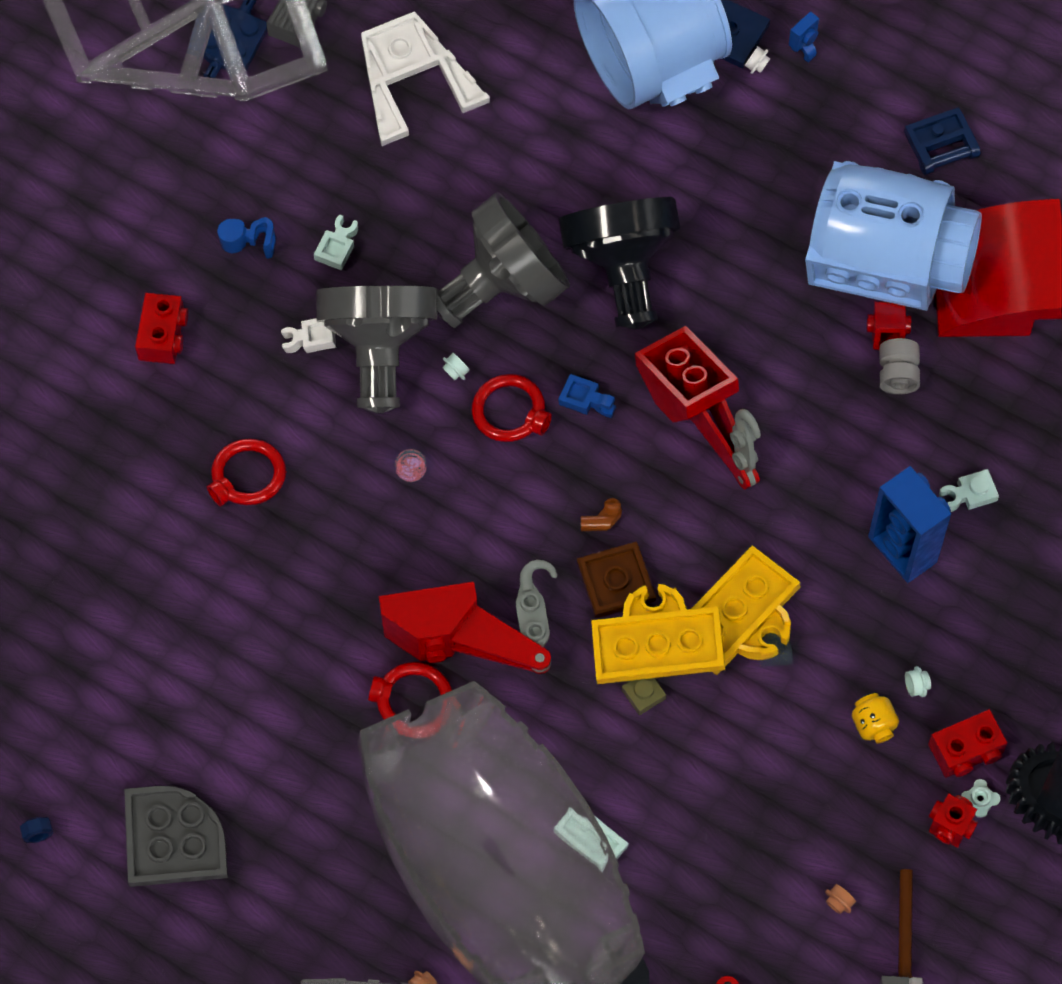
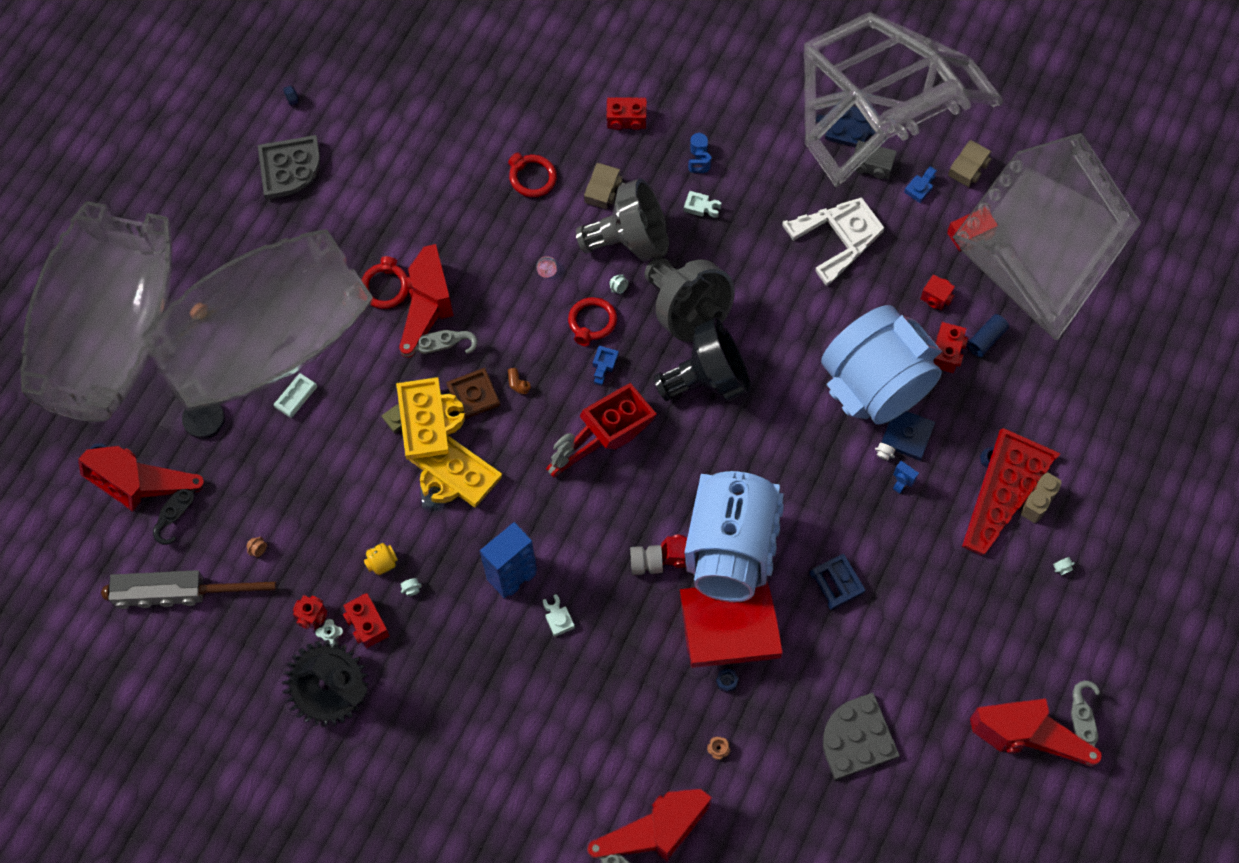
camera: 85 degrees right, 0 degrees up
none -> dark tan brick [584,162,623,209]

